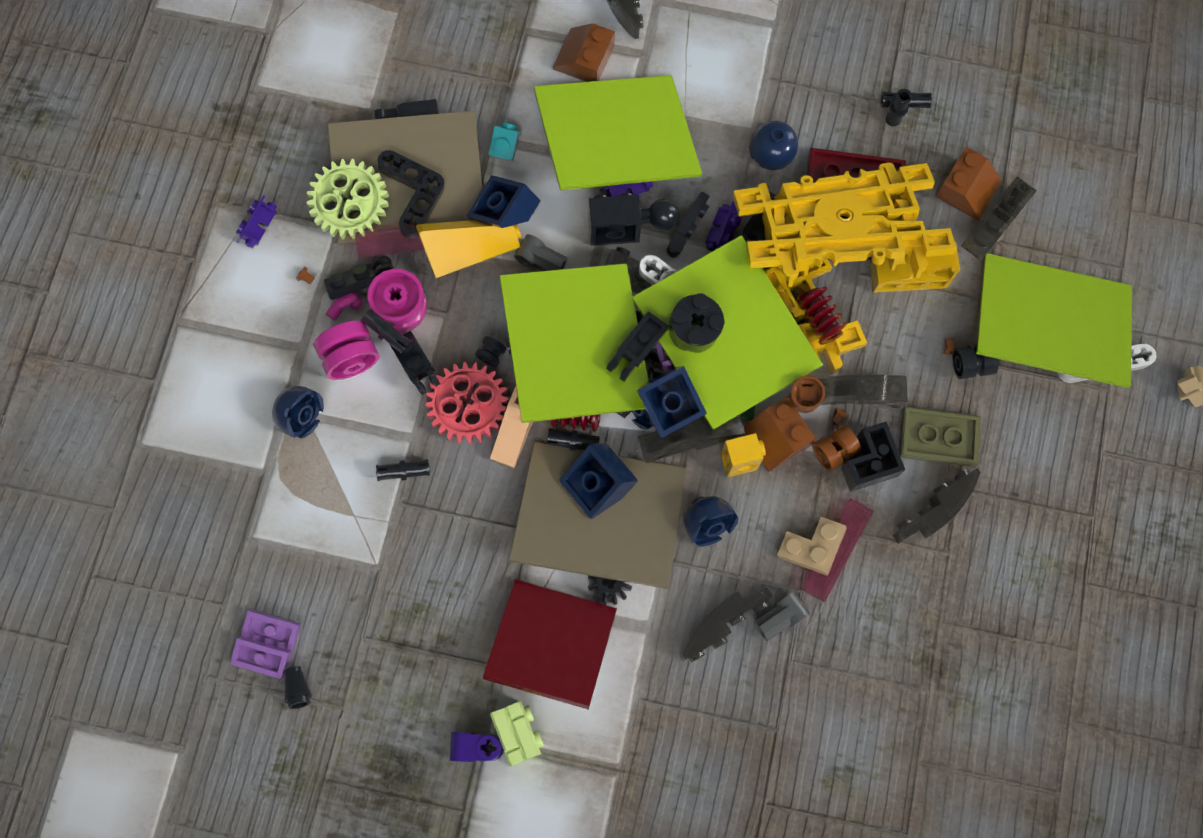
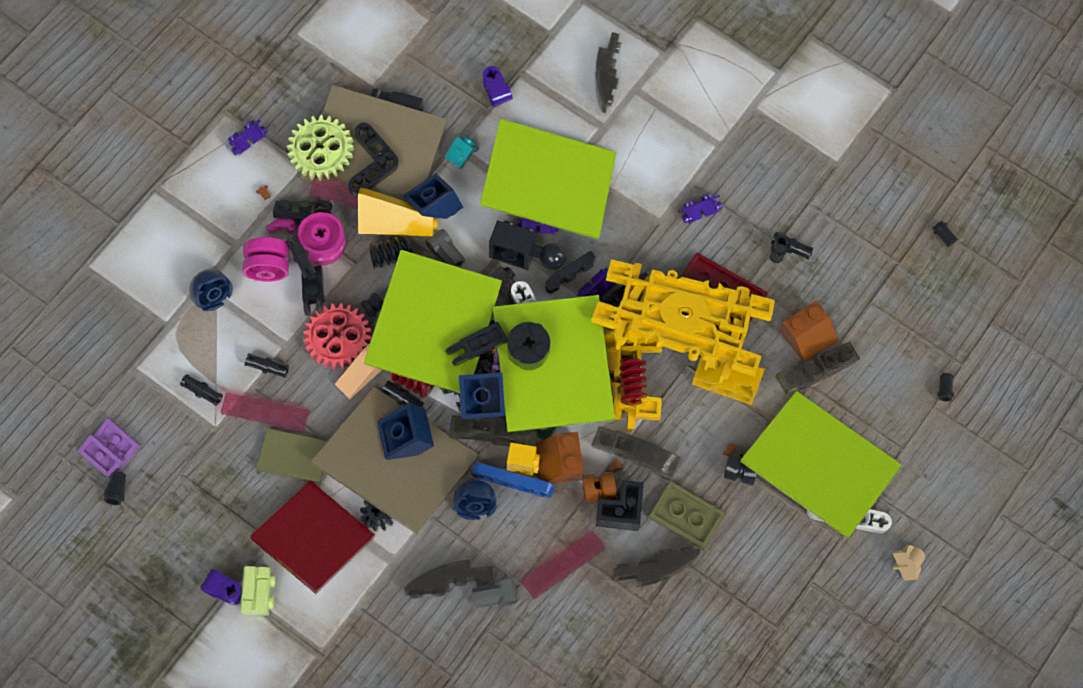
camera: 25 degrees right, 5 degrees down
dark orange slope [553,23,615,82] -> none
dark blue cylinder [749,121,798,171] -> none
tan plate [777,517,847,576] -> none
dark orange wheel [789,376,825,414] -> none
none -> black pin [180,374,223,406]
none -> clear pink tile [221,392,309,432]
none -> olive tile [256,429,328,484]
none -> black piece [369,235,413,270]
none -> blue beam [471,463,555,498]
none -> dark purple piece [483,66,513,107]
none -> dark purple hinge [677,193,722,224]
none -> black pin [932,221,958,247]
none -> black pin [937,373,954,402]

